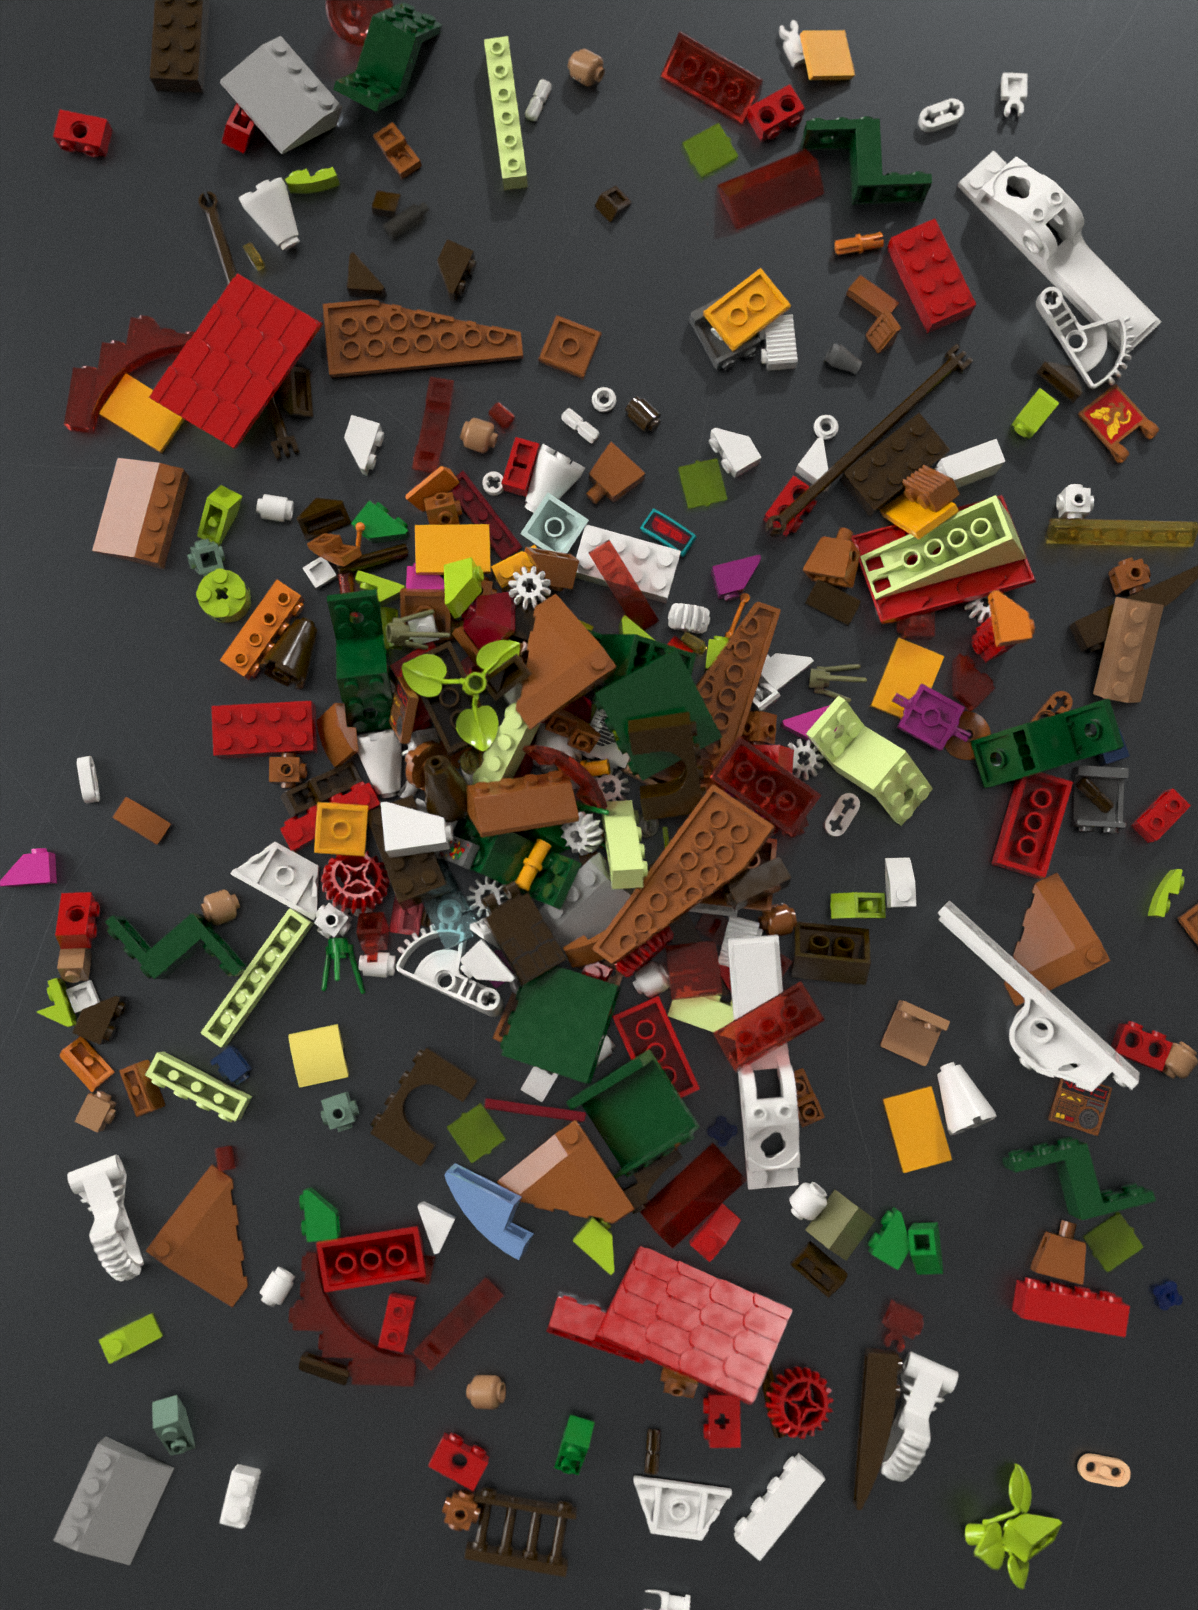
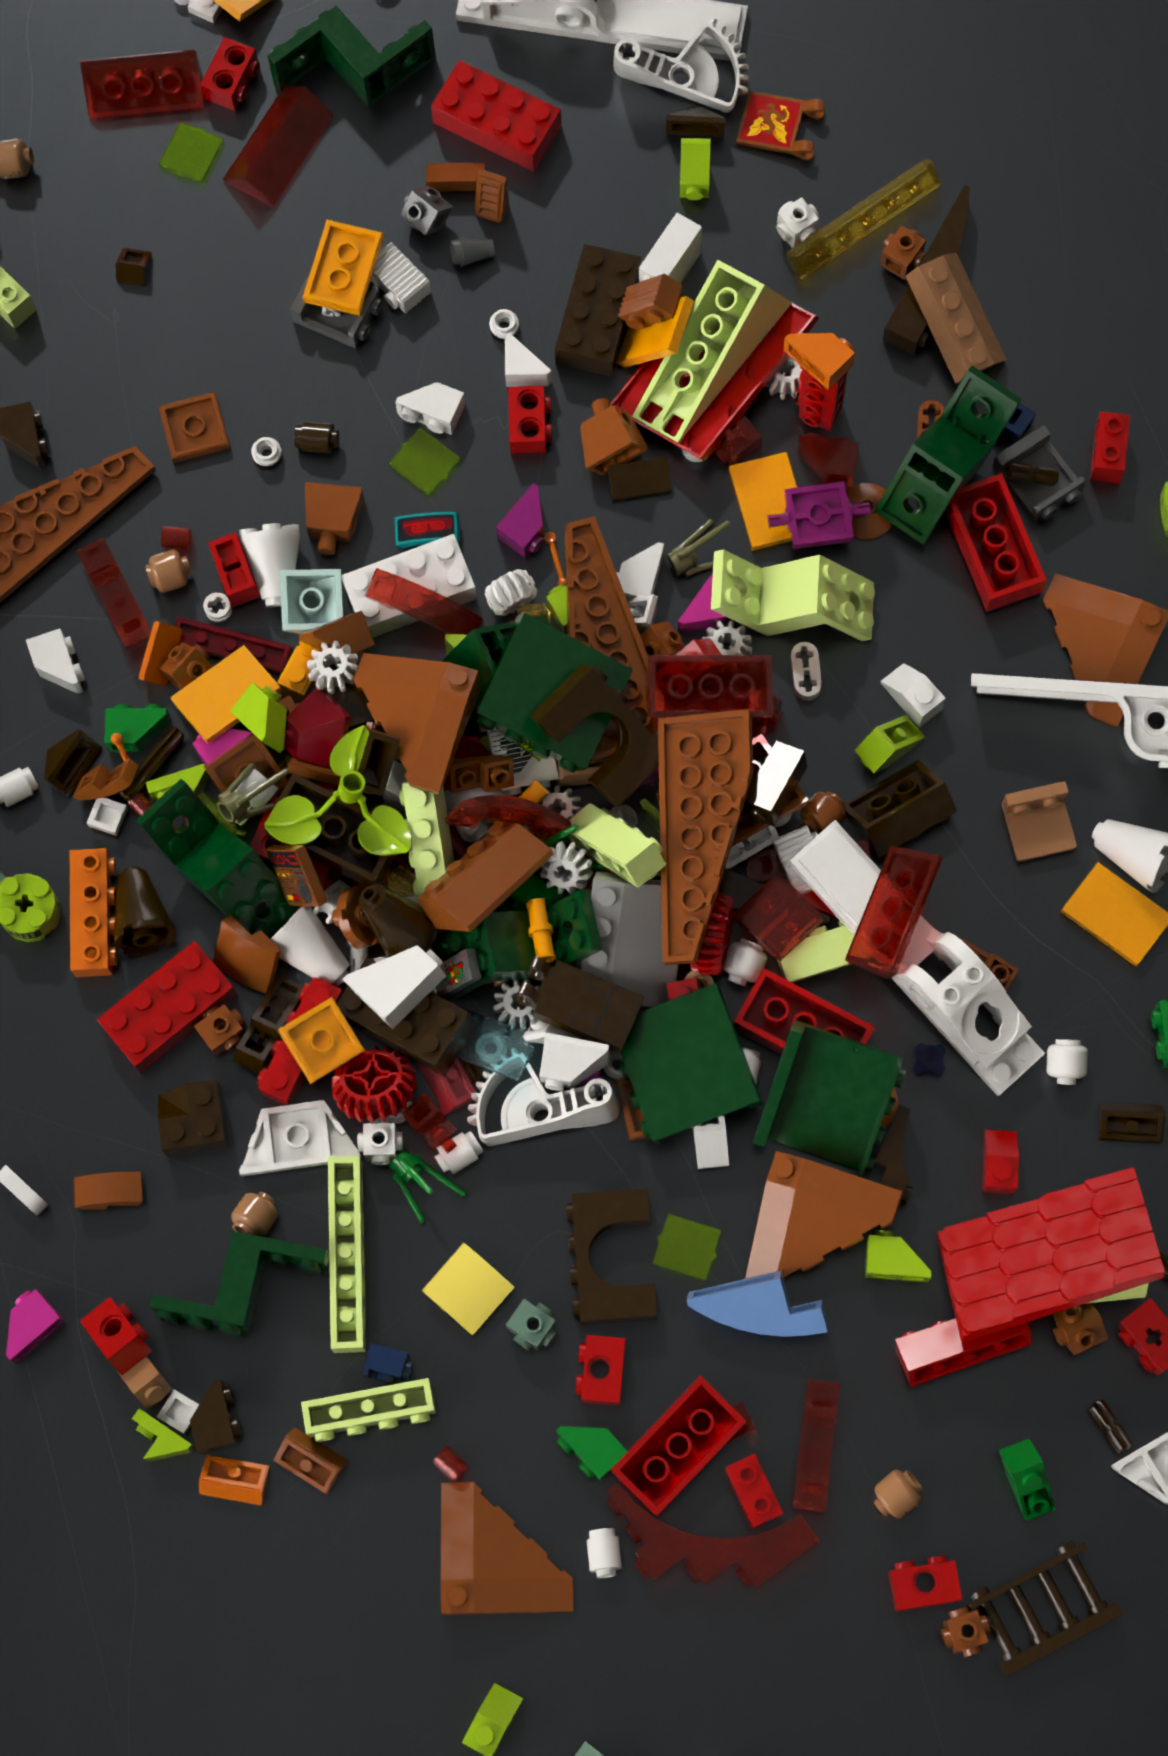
camera: 30 degrees left, 10 degrees down
white arm [68,1154,144,1282] -> none
medium nougat brick [75,1091,117,1132] -> none
dark brown slope [298,1352,352,1386] -> none
white slope [418,1201,456,1254] -> none
dark red tile [484,1098,586,1123] -> none
white piece [561,408,599,443] -> none
dark orange slope [563,930,605,968] -> none
clear red slope [640,1143,747,1249] -> none
dark brown hinge [765,344,974,537] -> none
olive slope [805,1189,875,1261] -> none
orange axle [834,232,884,255] -> none
none -> dark brown slope [158,1079,229,1157]
none -> dark grey brick [400,186,453,235]
none -> red brick [575,1335,625,1406]

